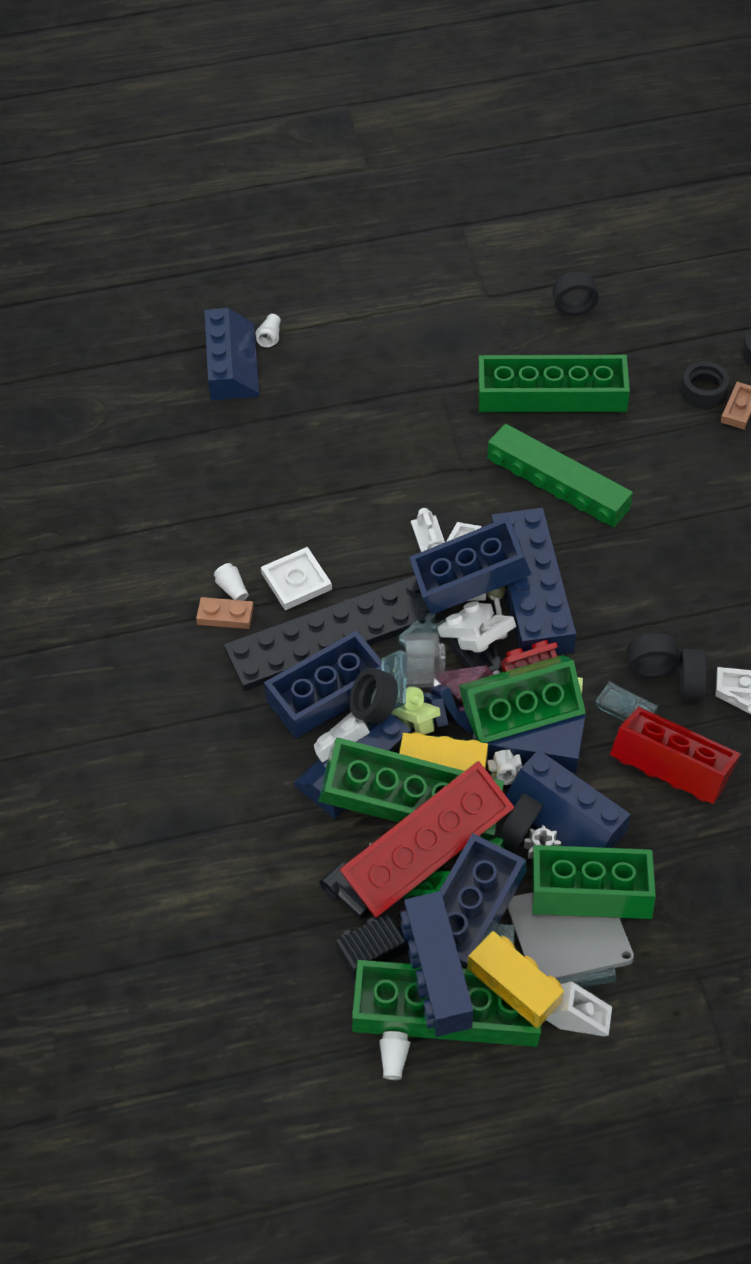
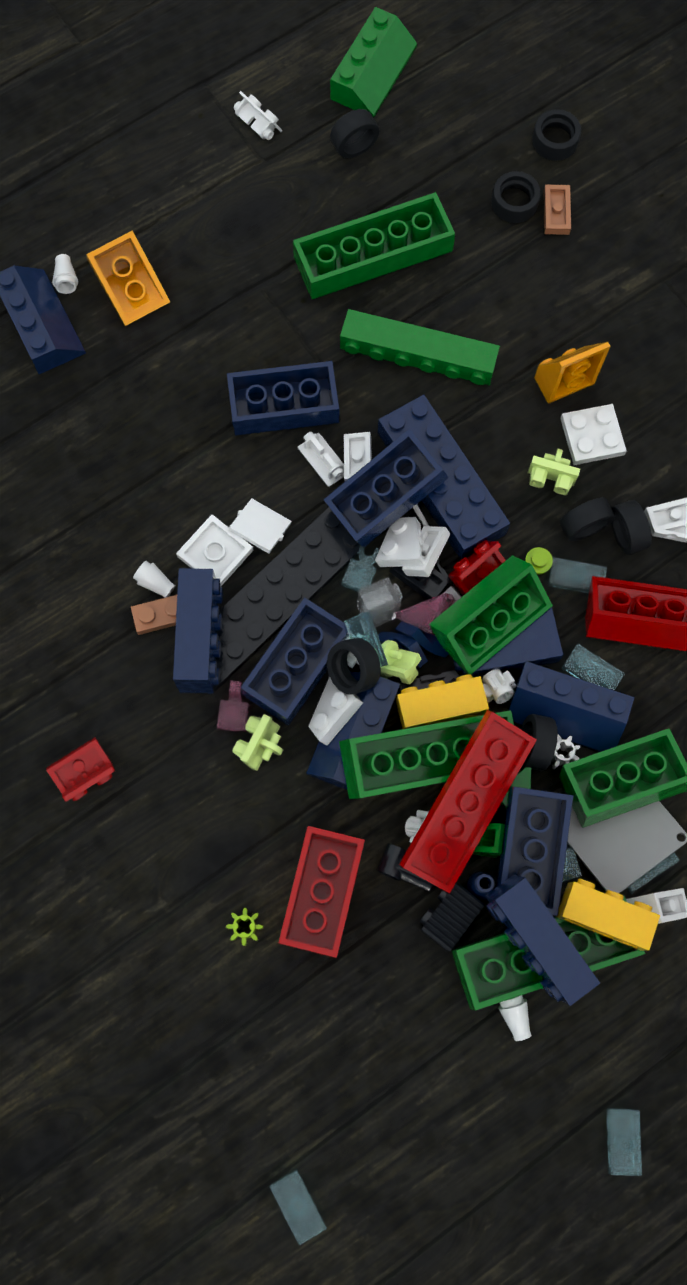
camera: 25 degrees left, 20 degrees up
none -> red bracket [46,737,115,802]
none -> light orange slope [86,231,170,326]
none -> dark blue brick [173,568,223,693]
none -> clear pink plate [217,680,249,732]
none -> lime gear [226,908,264,946]
none -> dark blue brick [227,361,339,435]
none -> white piece [229,498,292,554]
none -> yellowish green hips [232,714,283,771]
none -> white hinge [234,91,282,140]
none -> clear light blue plate [269,1169,327,1245]
none -> red brick [278,826,365,959]
none -> green slope [330,7,417,118]
none -> lime plate [525,547,553,574]
none -> yellowish green hips [528,449,580,495]
none -> light orange slope [534,342,611,404]
none -> white plate [560,404,627,465]
none -> clear light blue plate [562,644,625,690]
none -> clear light blue plate [607,1109,642,1176]

